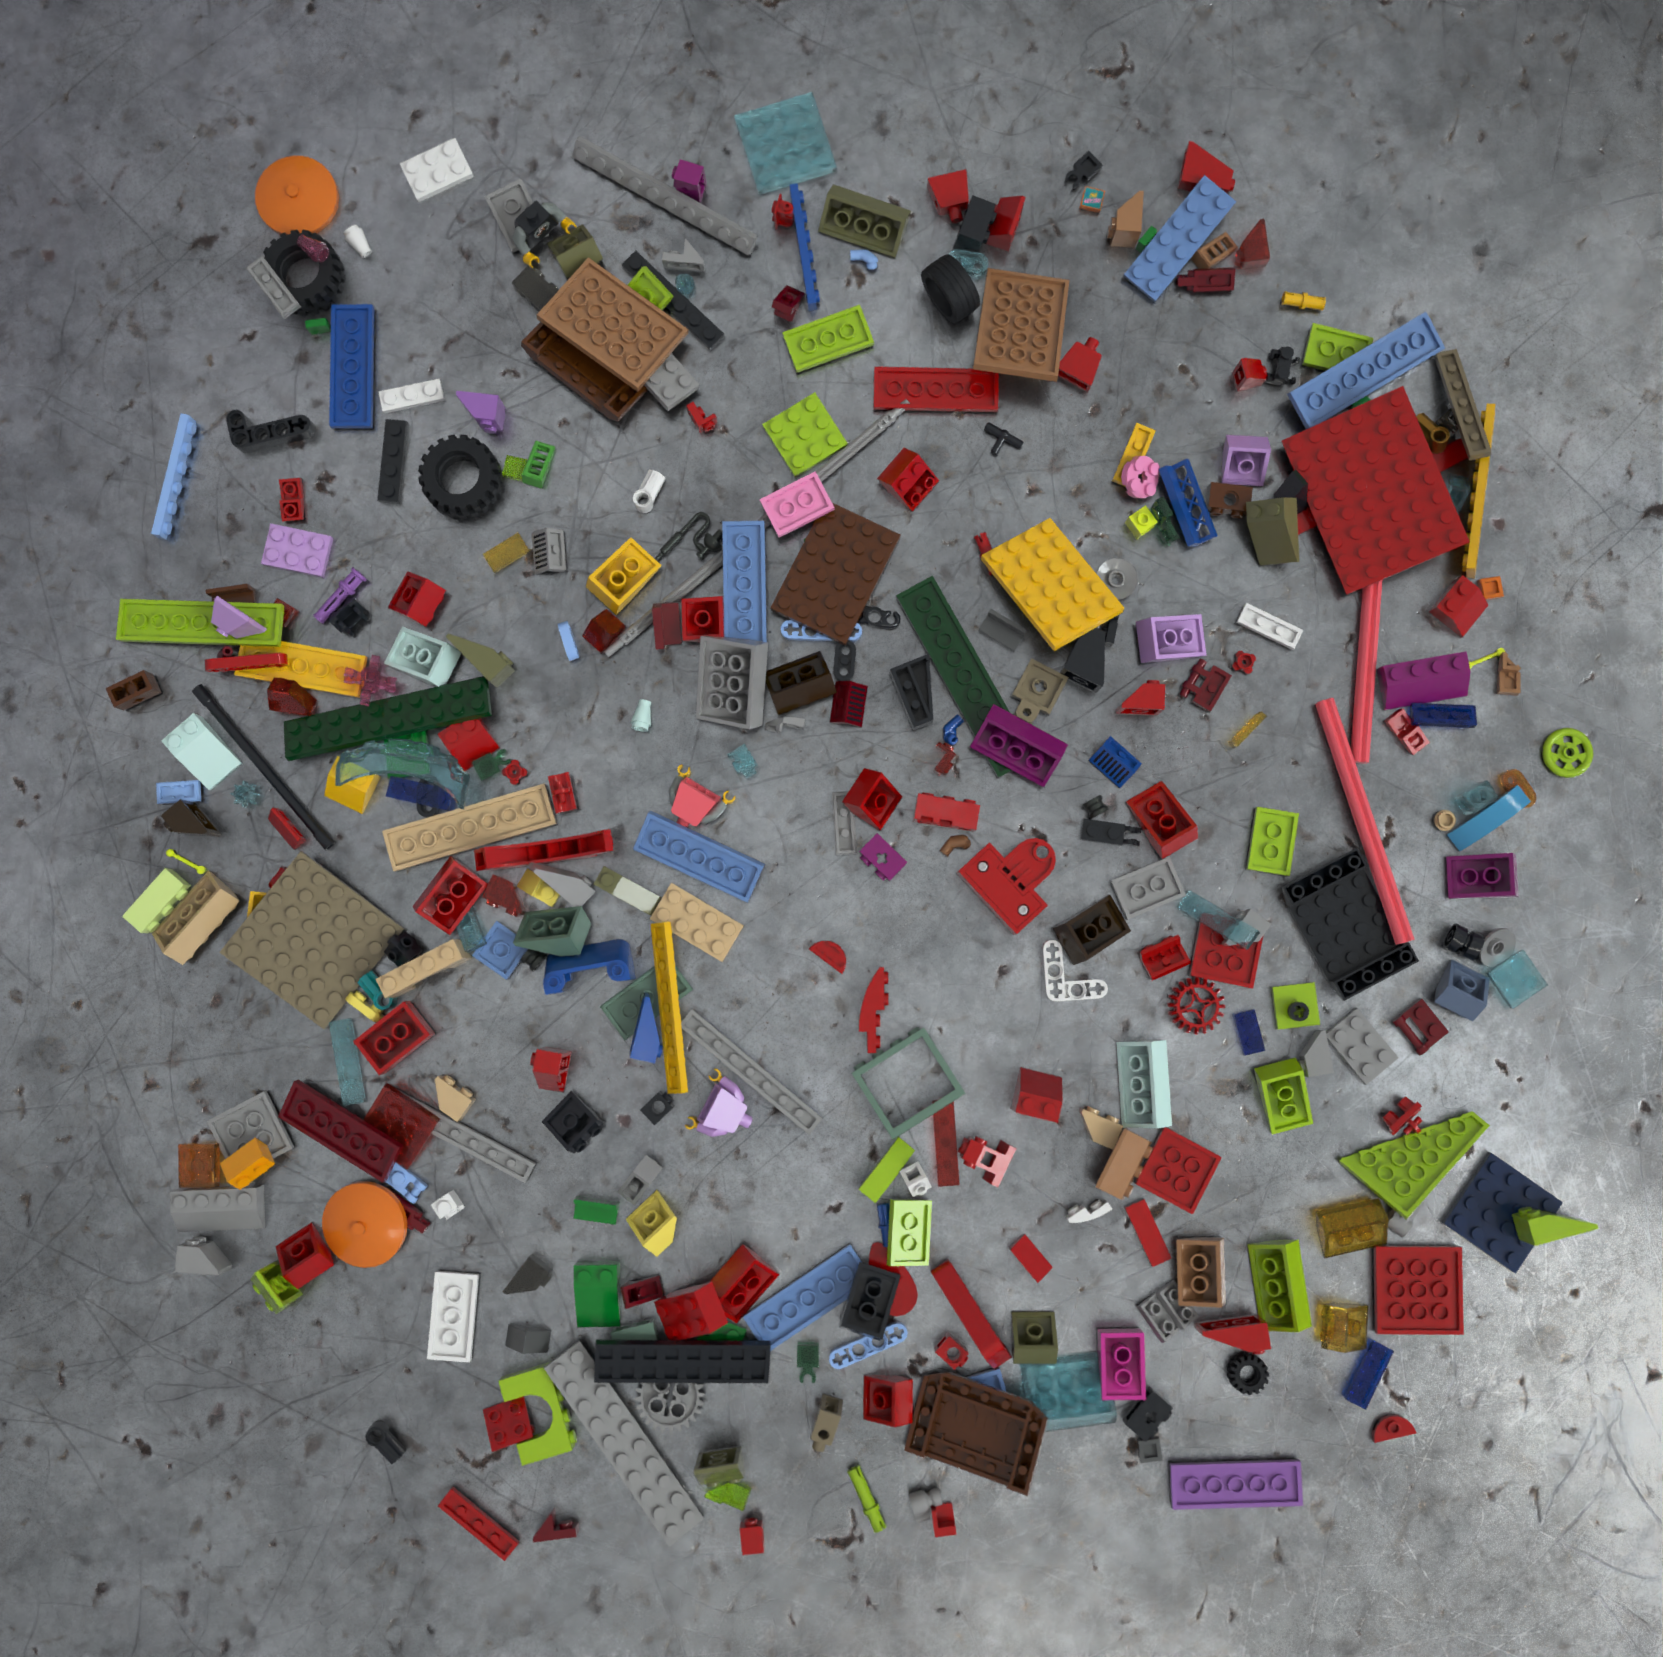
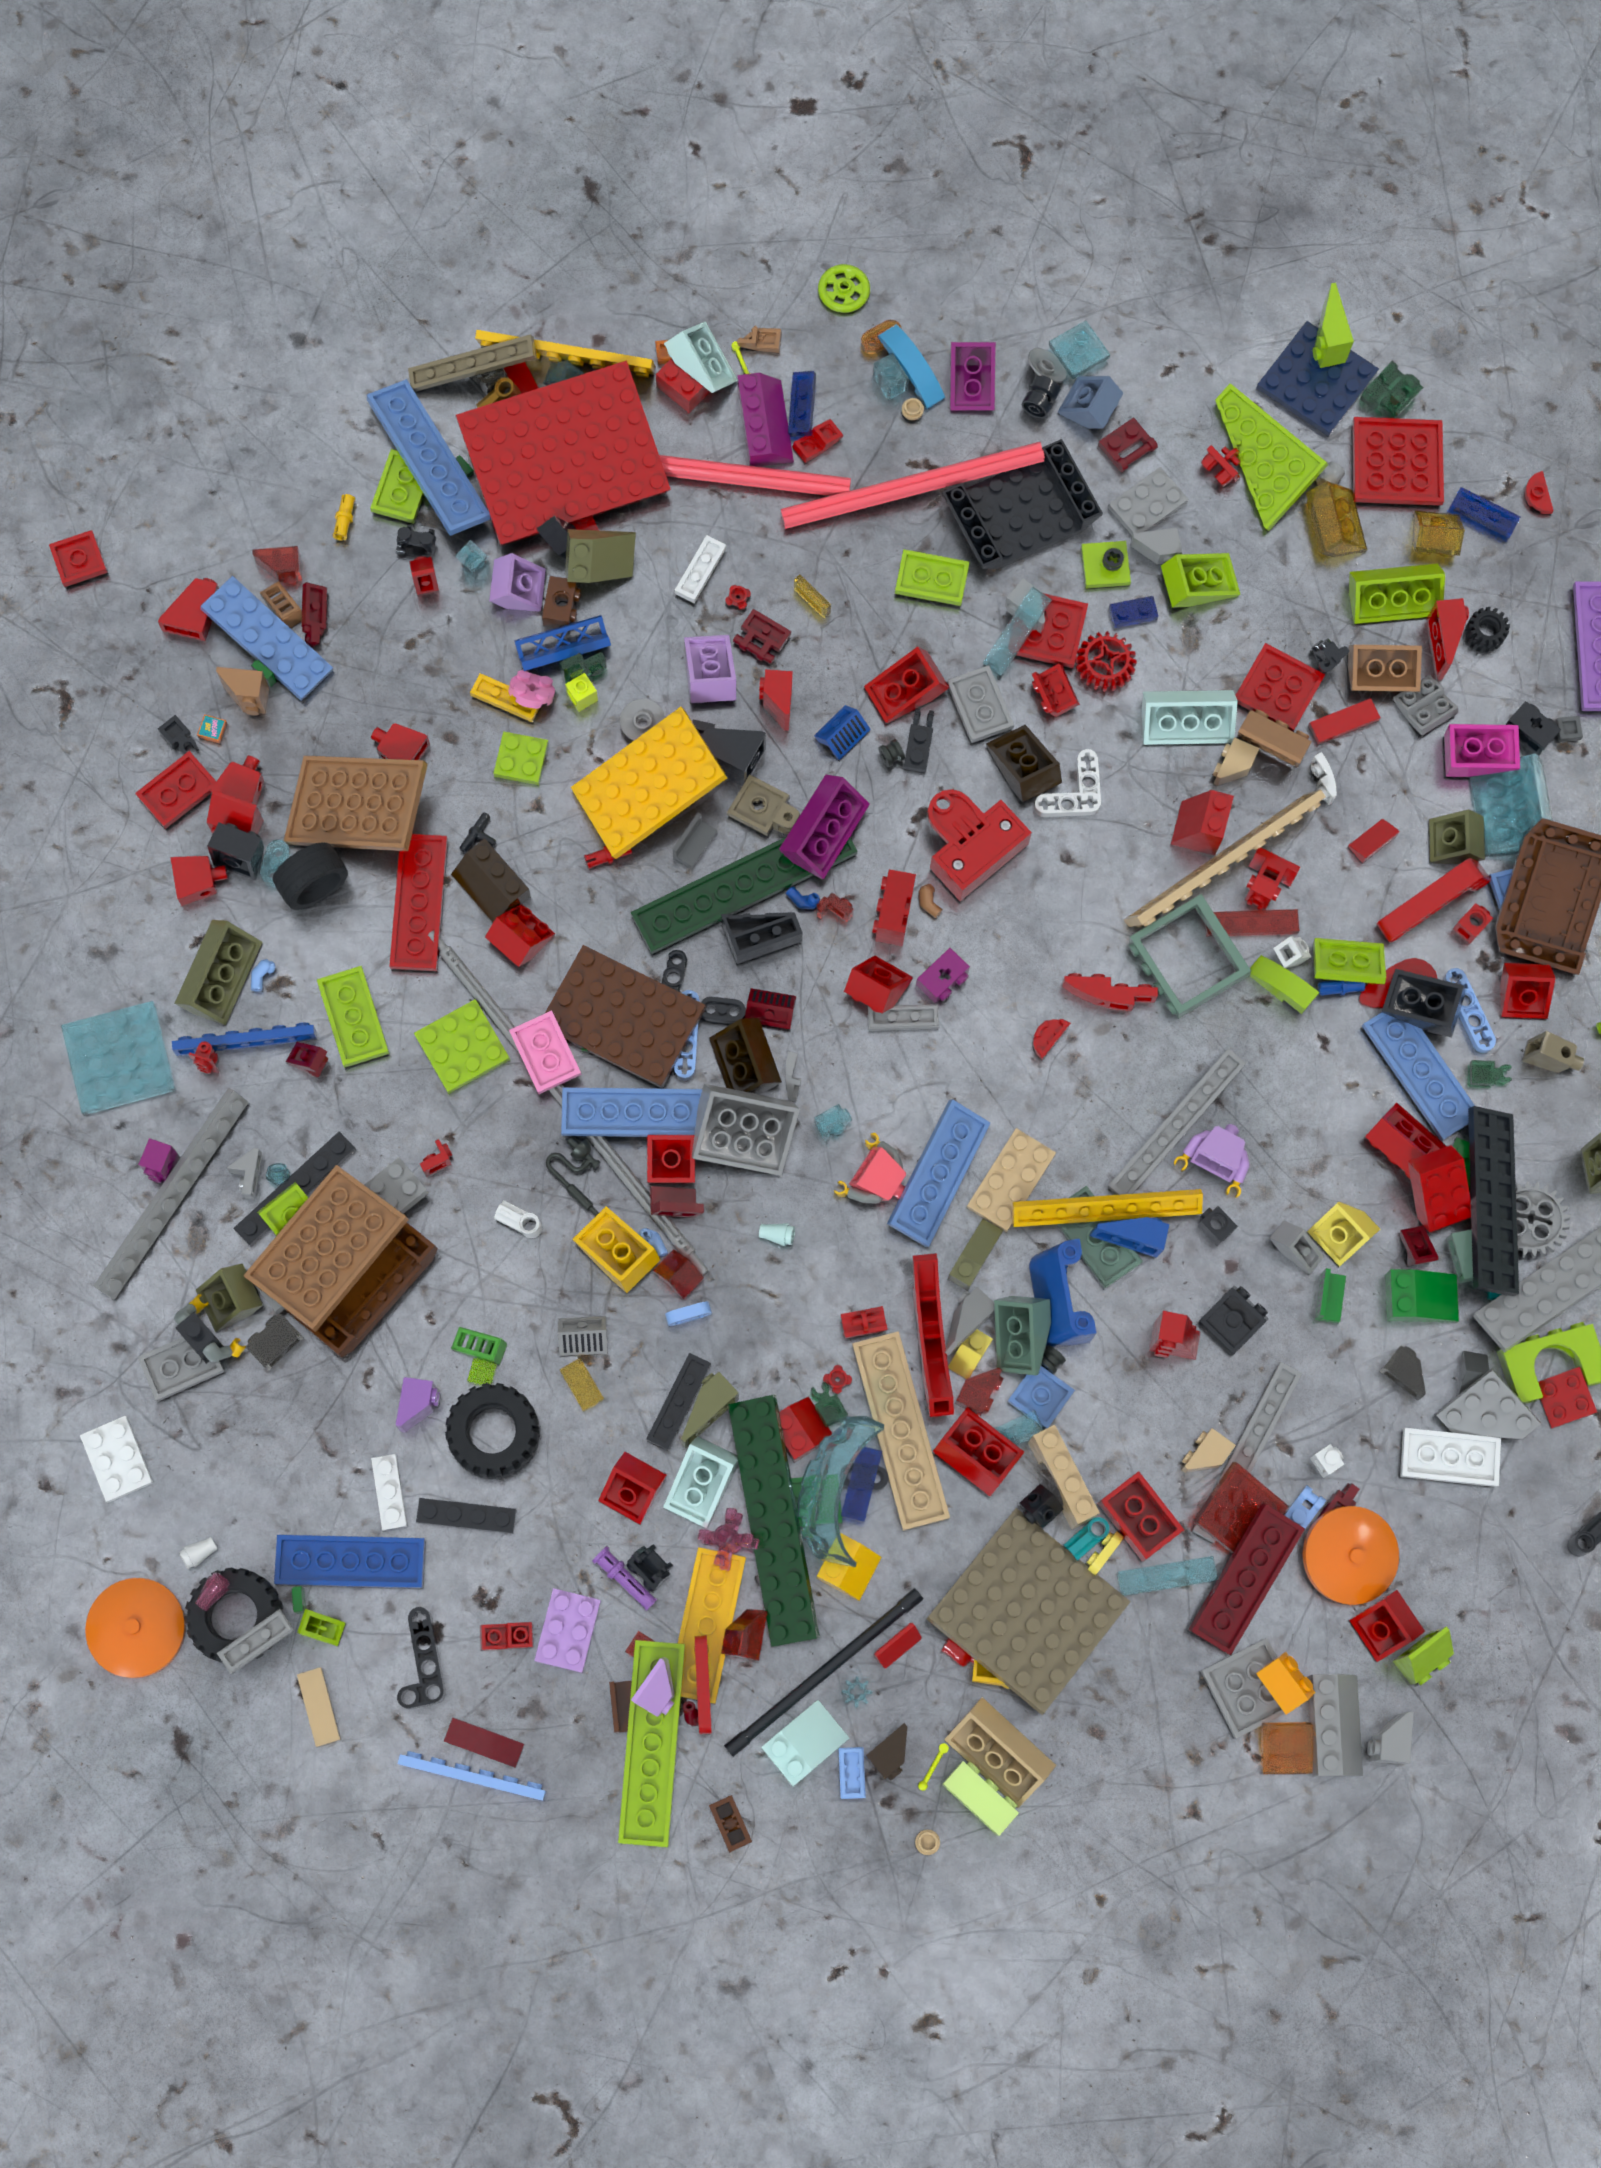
camera: 95 degrees left, 10 degrees down
none -> red plate [49,530,108,587]
none -> red plate [135,751,216,829]
none -> red torso [210,755,264,805]
none -> lime slope [297,1609,345,1646]
none -> tan tile [297,1667,341,1747]
none -> dark red slope [444,1718,525,1768]
none -> dark brown slope [451,838,531,923]
none -> clear light blue brick [455,540,489,573]
none -> lime plate [493,731,548,785]
none -> light blue arm [638,1228,668,1258]
none -> black plate [646,1353,711,1450]
none -> light aqua slope [664,321,737,393]
none -> tan plate [915,1829,940,1855]
none -> tan plate [1124,789,1326,928]
none -> black piece [1311,638,1350,673]
none -> clear green hips [1360,361,1424,418]
none -> light grey plate [1436,1368,1541,1439]

